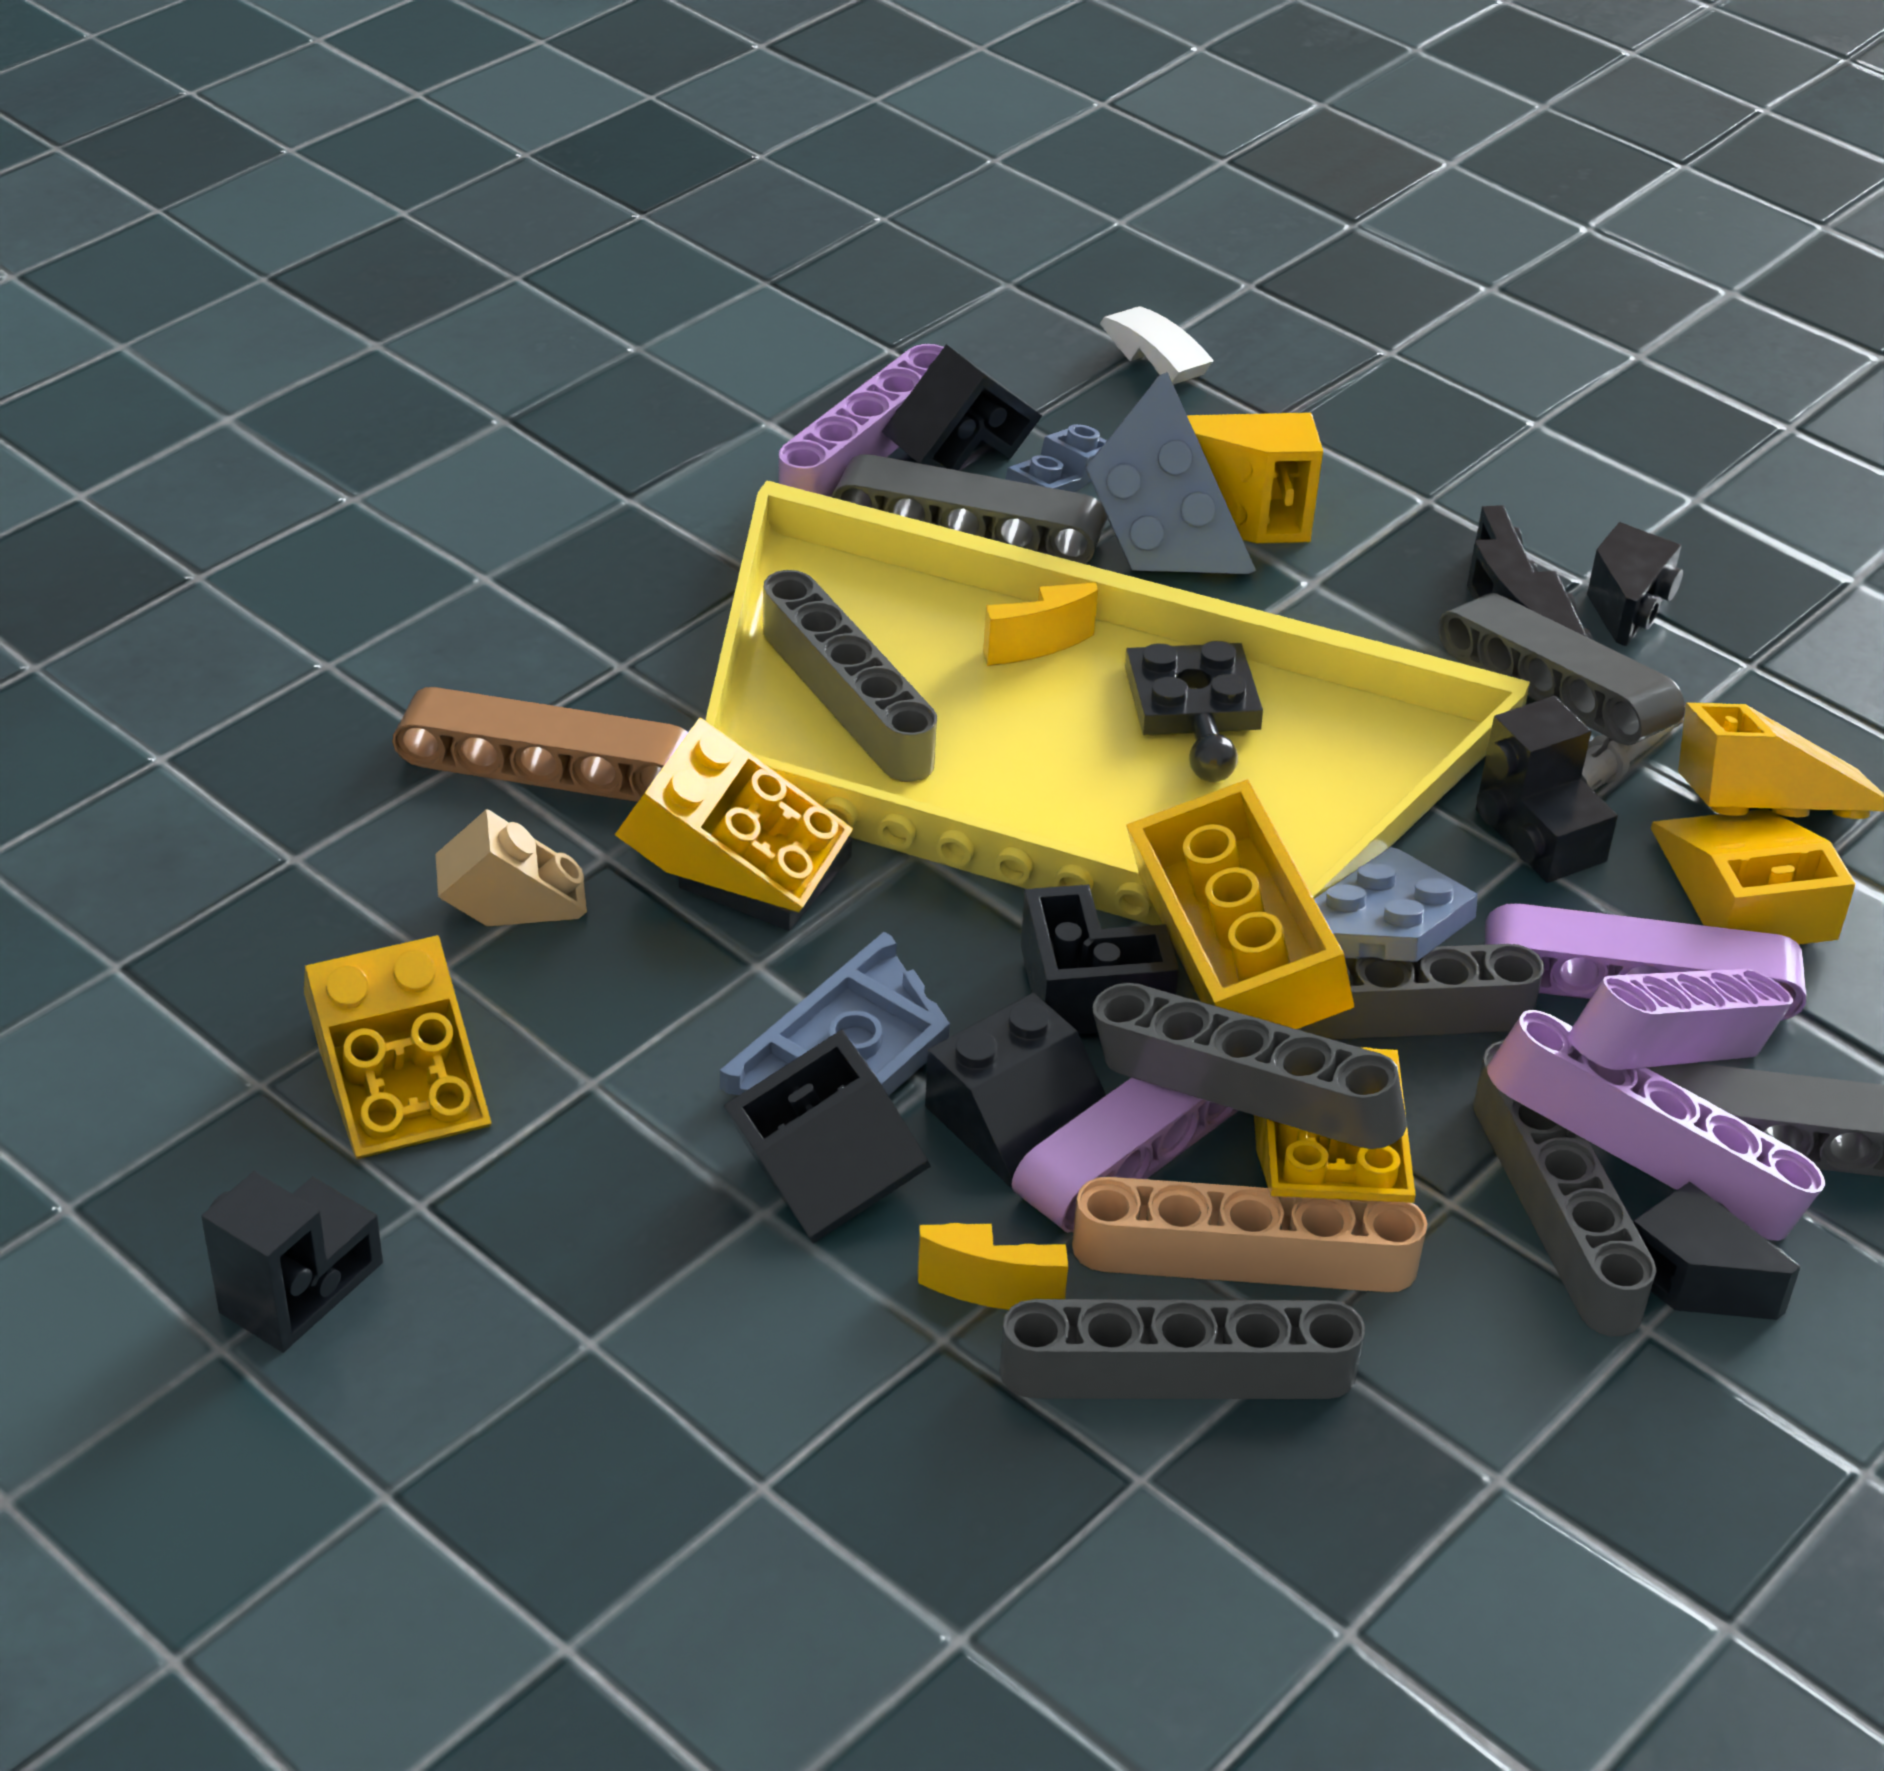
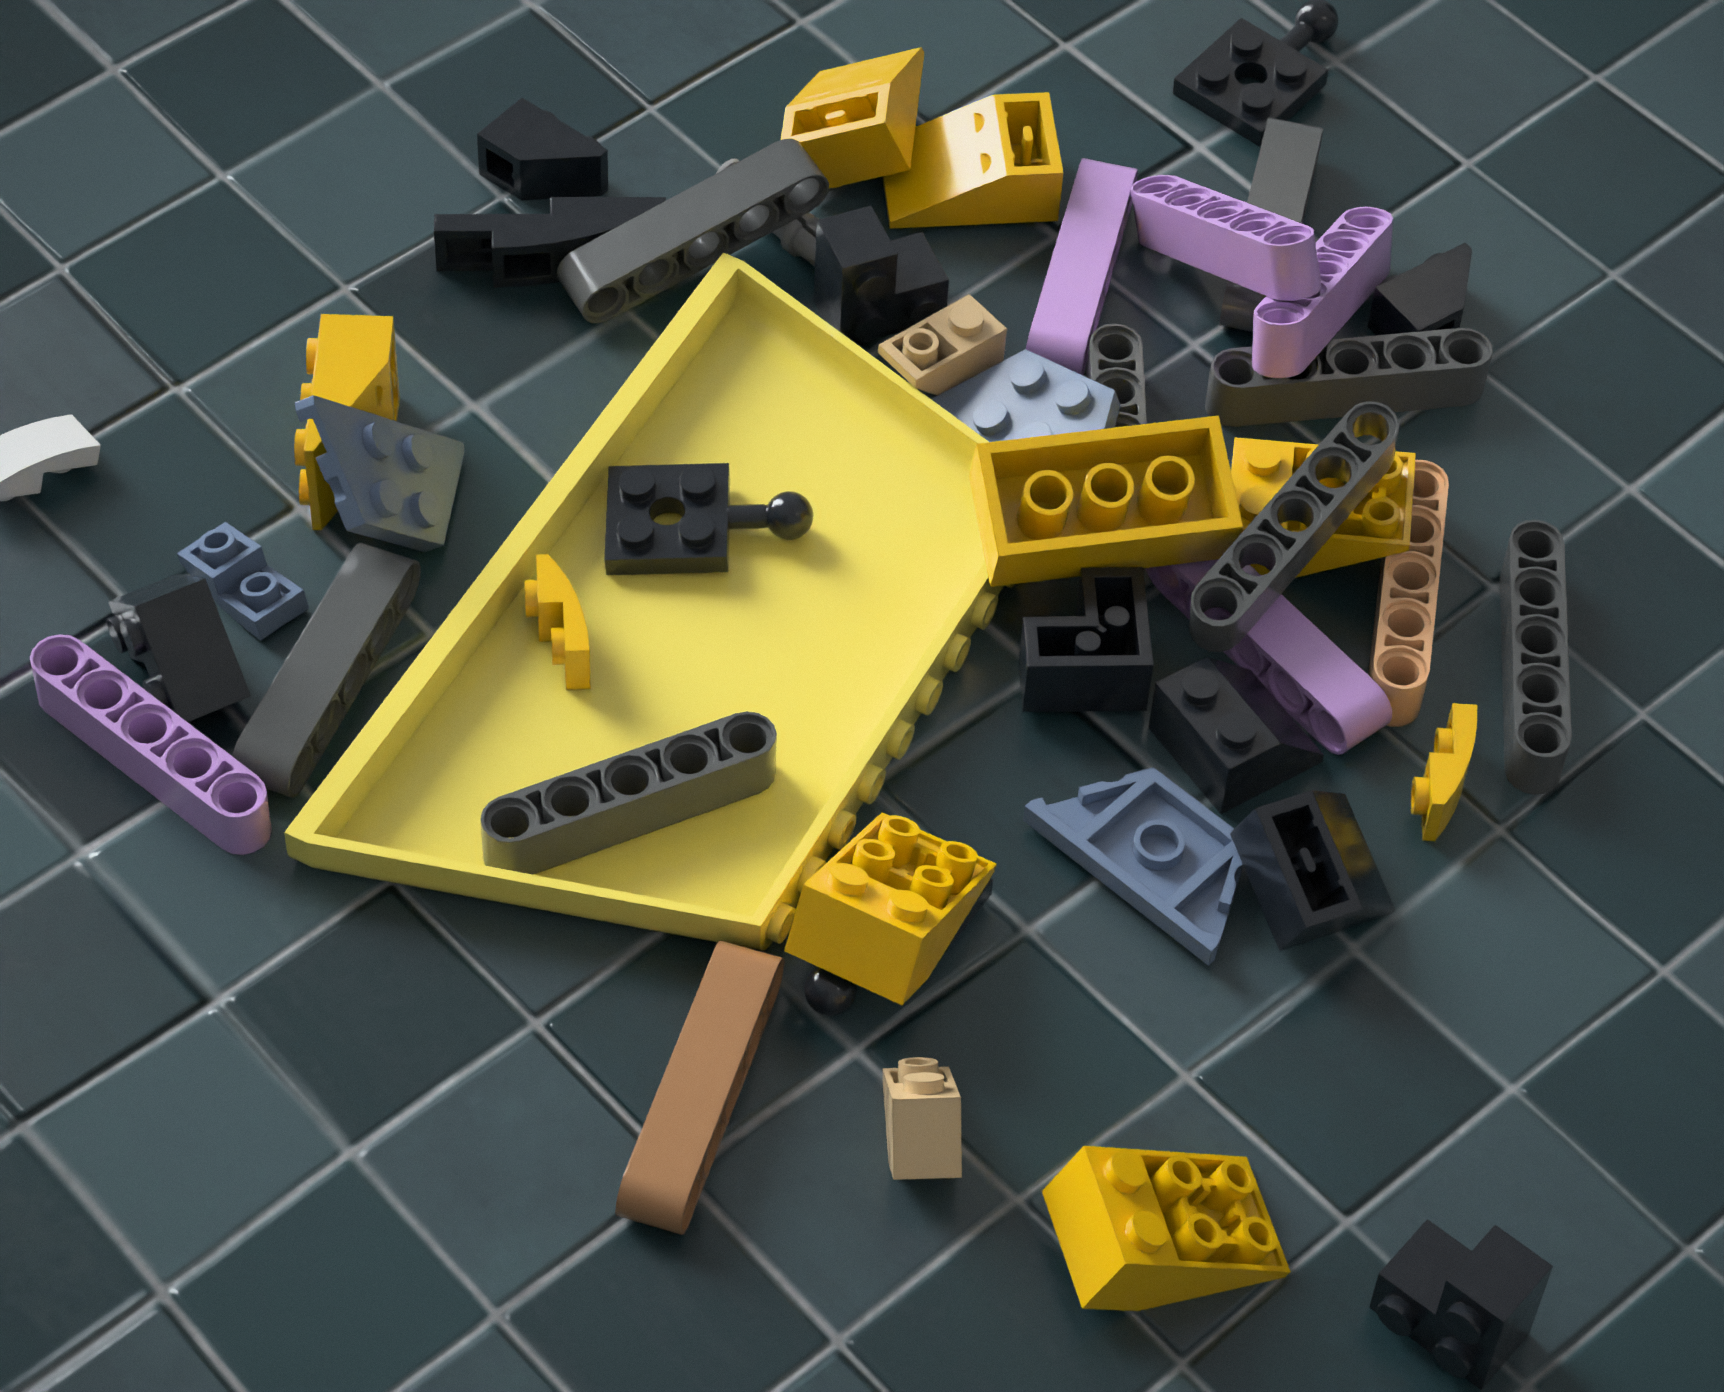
camera: 85 degrees left, 10 degrees up
none -> tan slope [878,294,1007,396]

